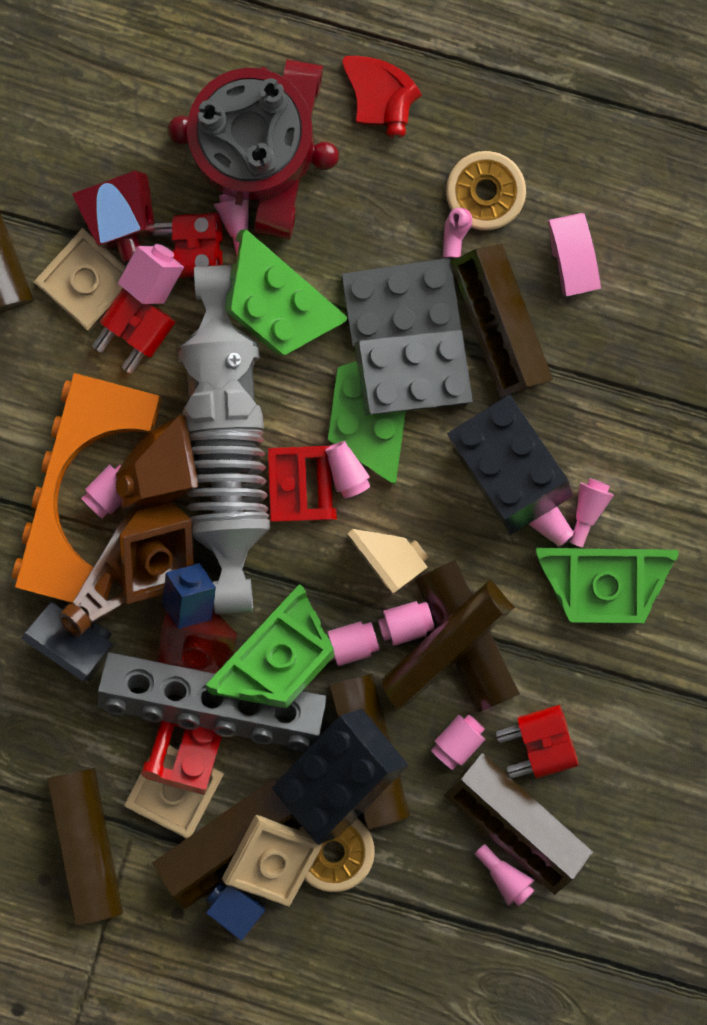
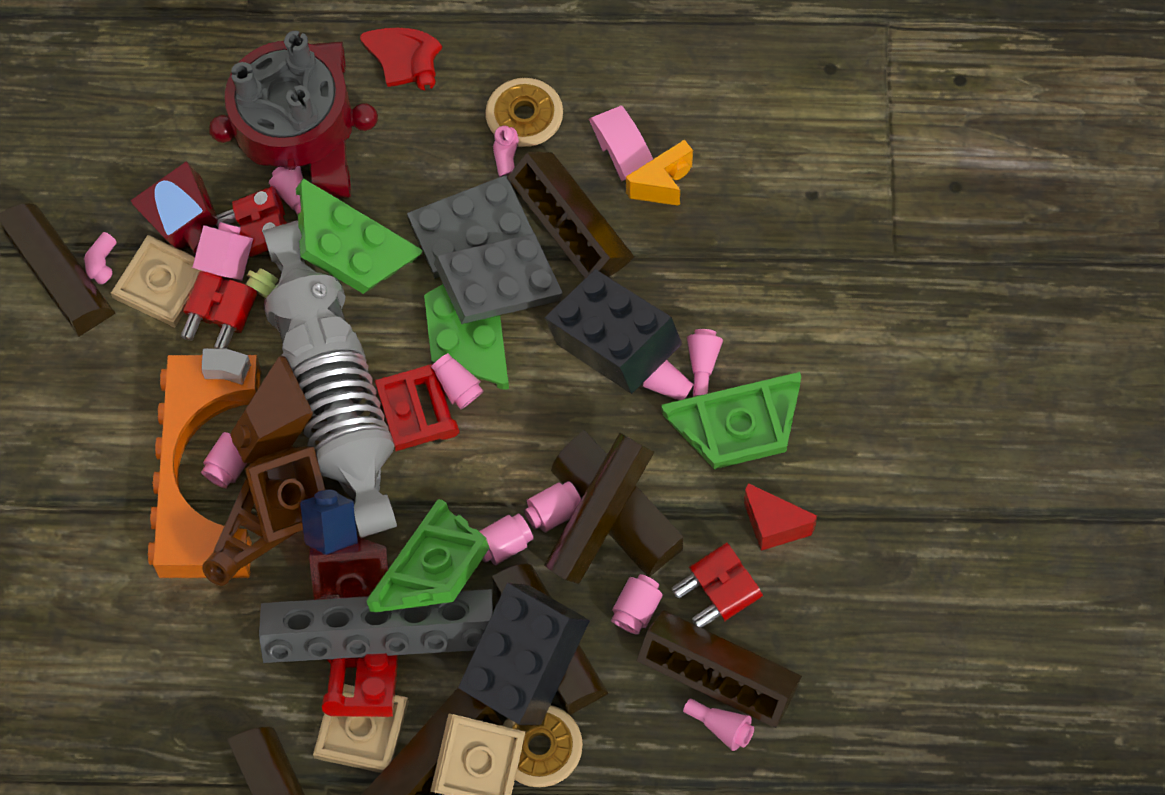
camera: 10 degrees left, 20 degrees down
black slope [21,601,116,681] -> none
tan slope [347,529,429,595] -> none
none -> bright pink arm [84,232,117,284]
none -> light grey piece [202,349,251,385]
none -> yellowish green plate [245,268,278,298]
none -> light orange slope [626,140,693,205]
none -> red slope [744,483,817,551]

